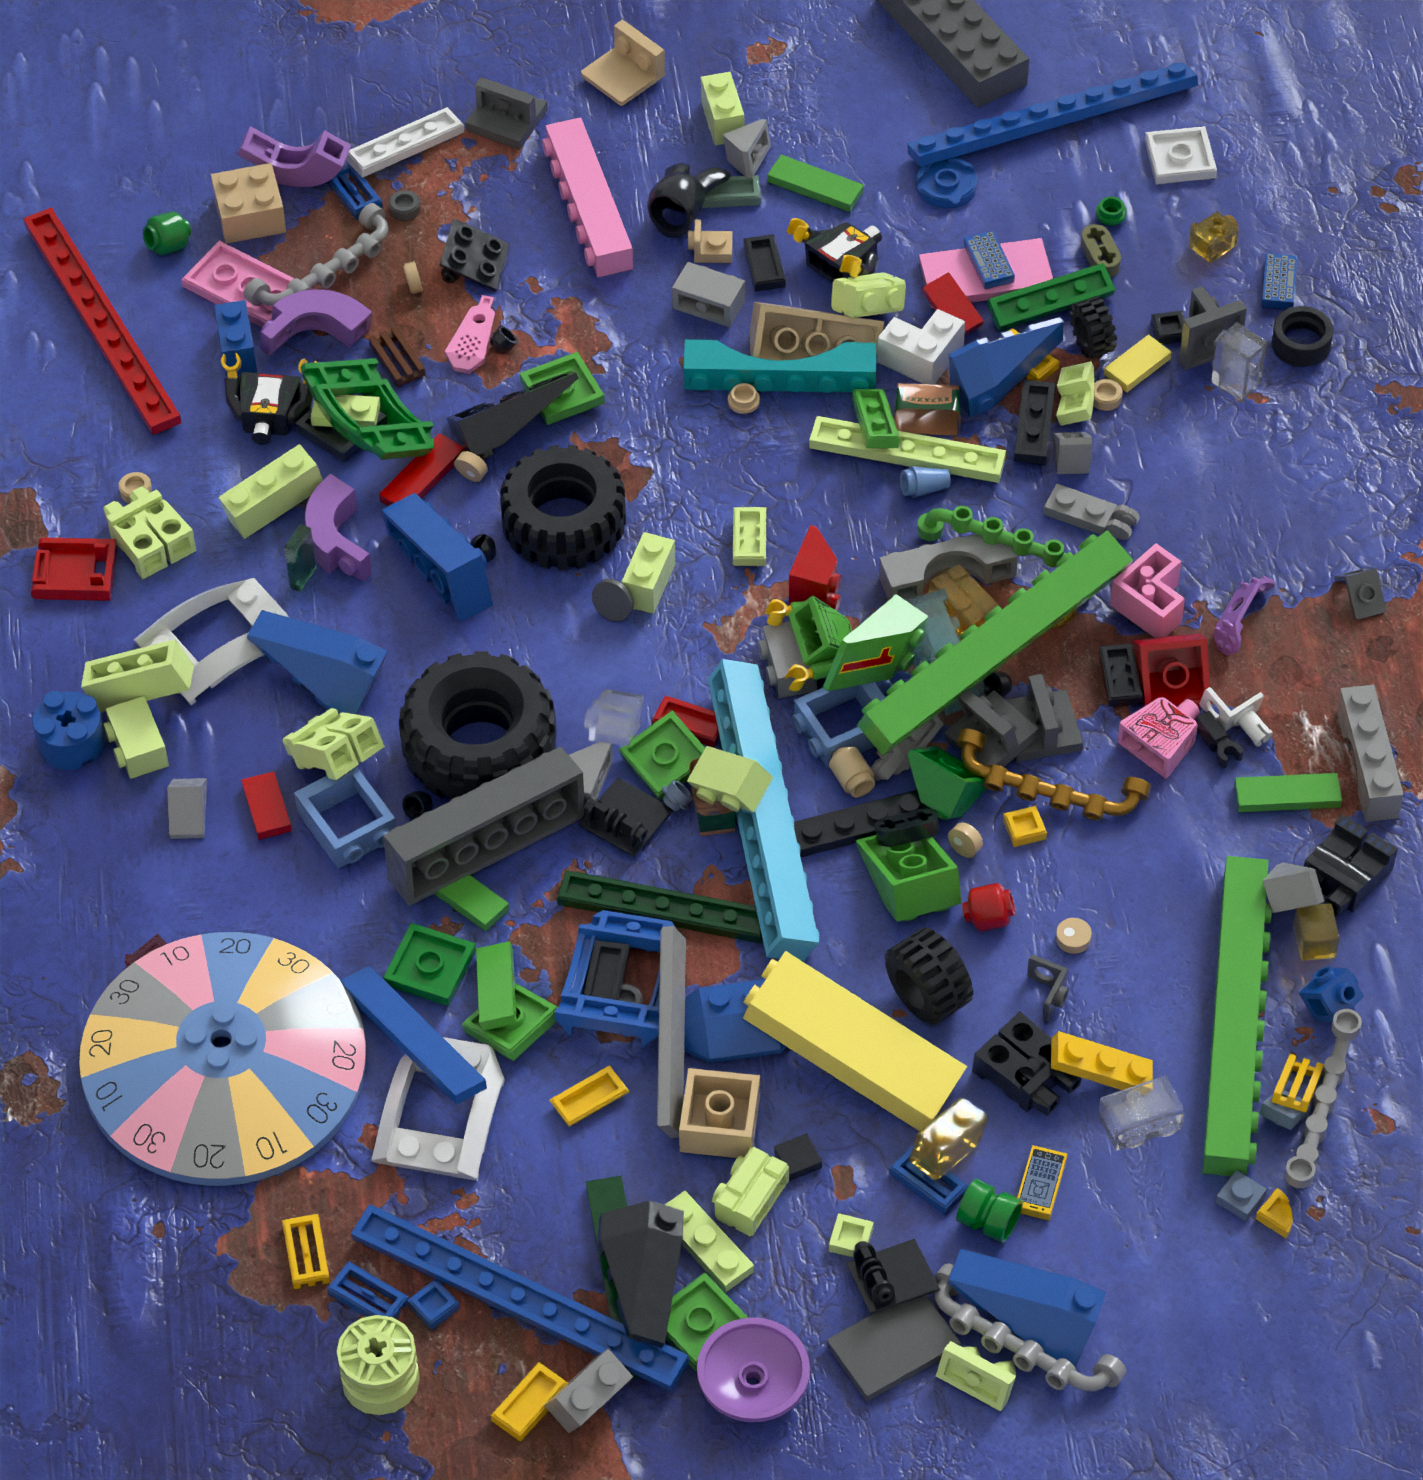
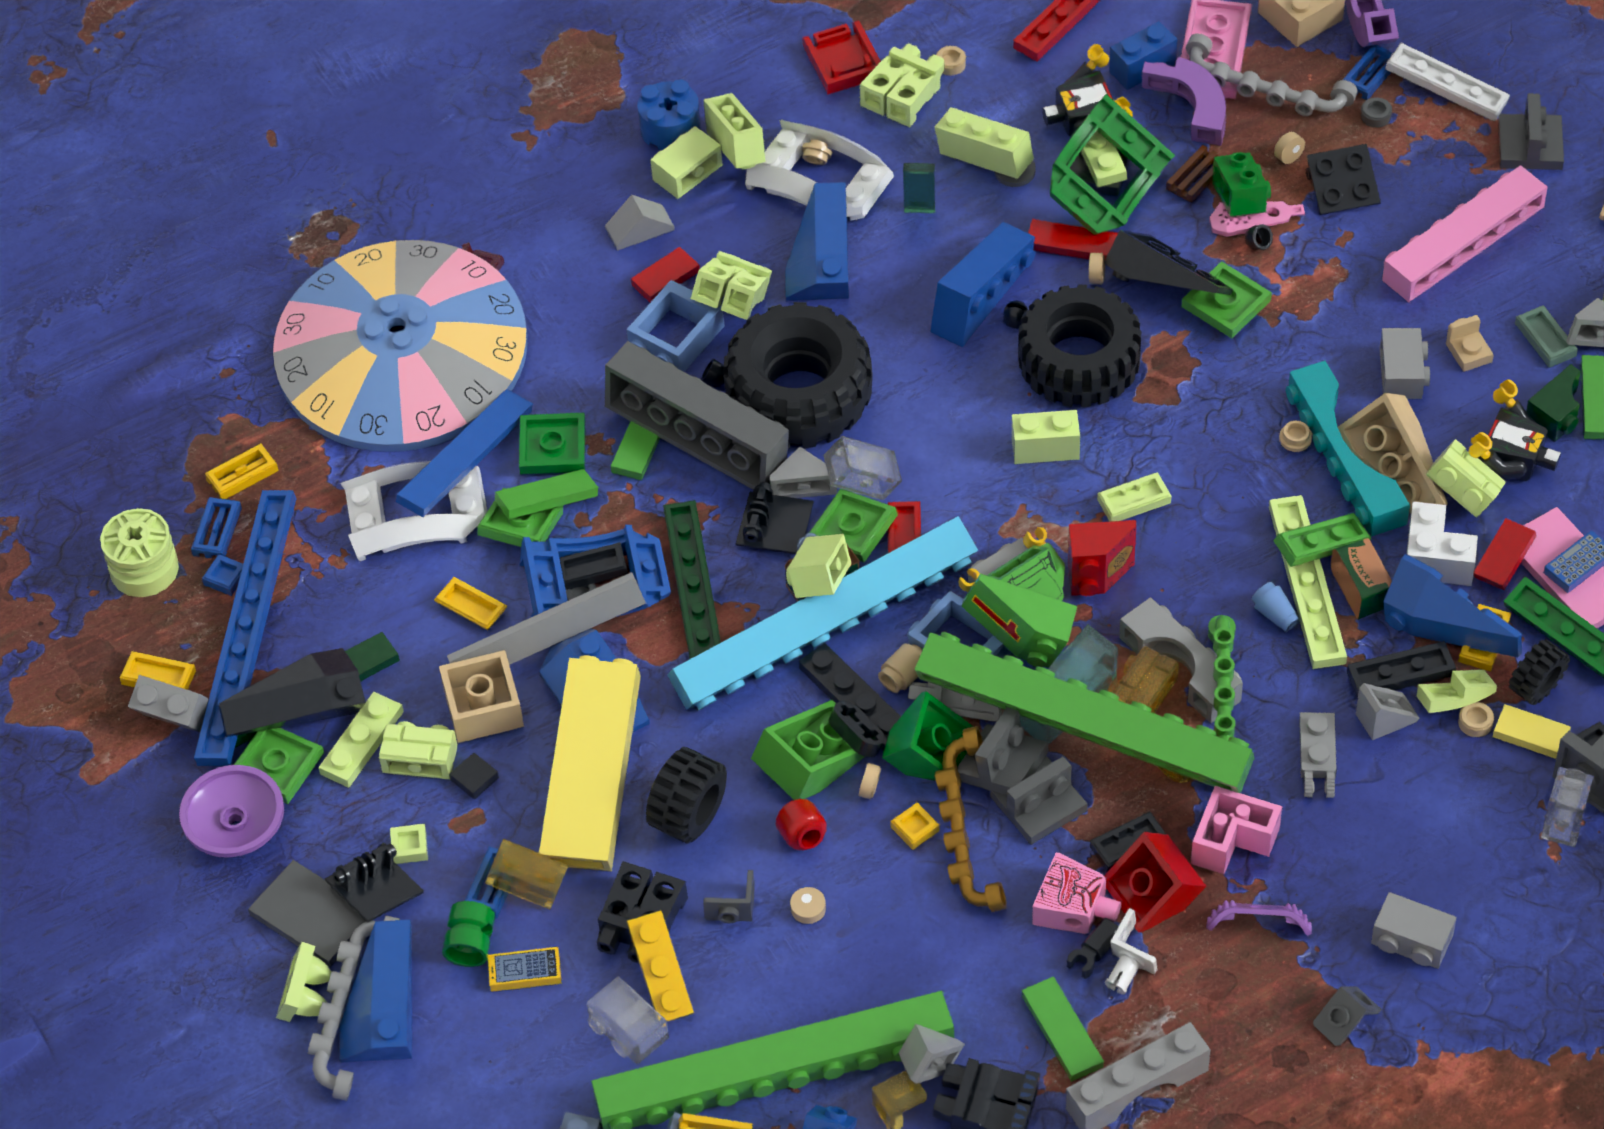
camera: 70 degrees right, 0 degrees up
medium lavender arch [305,474,372,582] -> none
dark grey piece [592,579,634,621] -> none
black piece [647,163,730,238] -> none
black tile [743,234,786,292] -> none
black hinge [983,671,1012,697] -> none
none -> tan plate [801,140,832,165]
none -> green brick [1212,152,1271,217]
none -> light grey brick [1371,892,1457,969]
none -> dark green arch [1526,364,1581,442]

